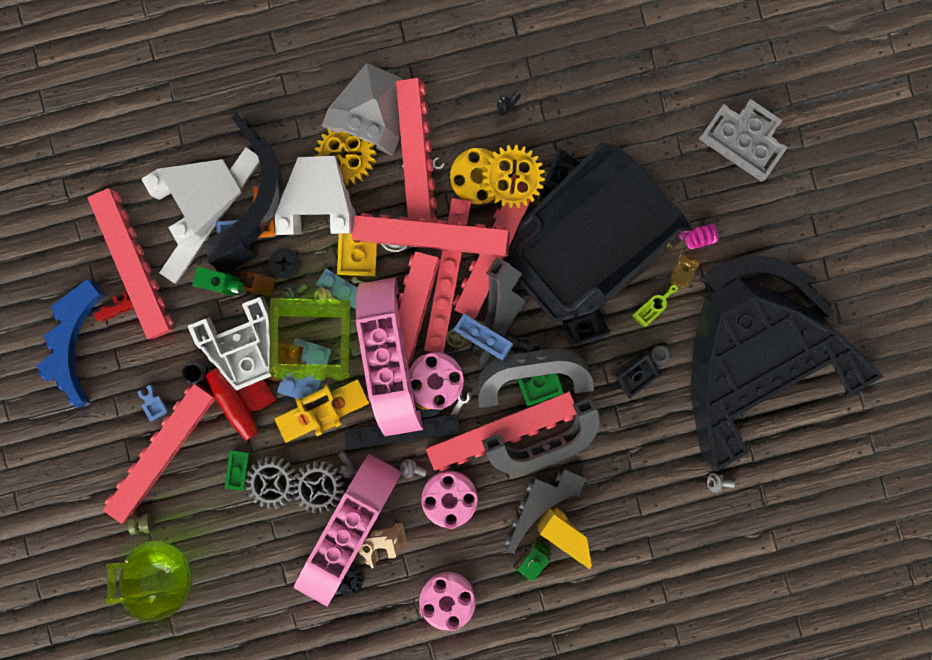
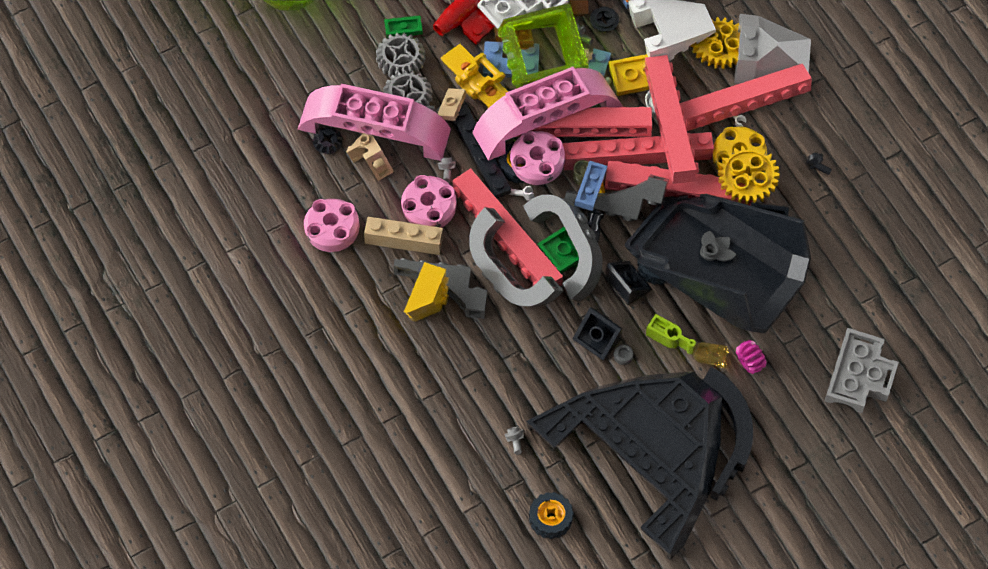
camera: 75 degrees right, 25 degrees down
green torso [513,539,551,582] -> none
none -> tan brick [364,217,443,255]
none -> tan plate [438,88,467,121]
none -> black wheel [529,492,573,539]
none -> dark grey plate [700,231,736,262]

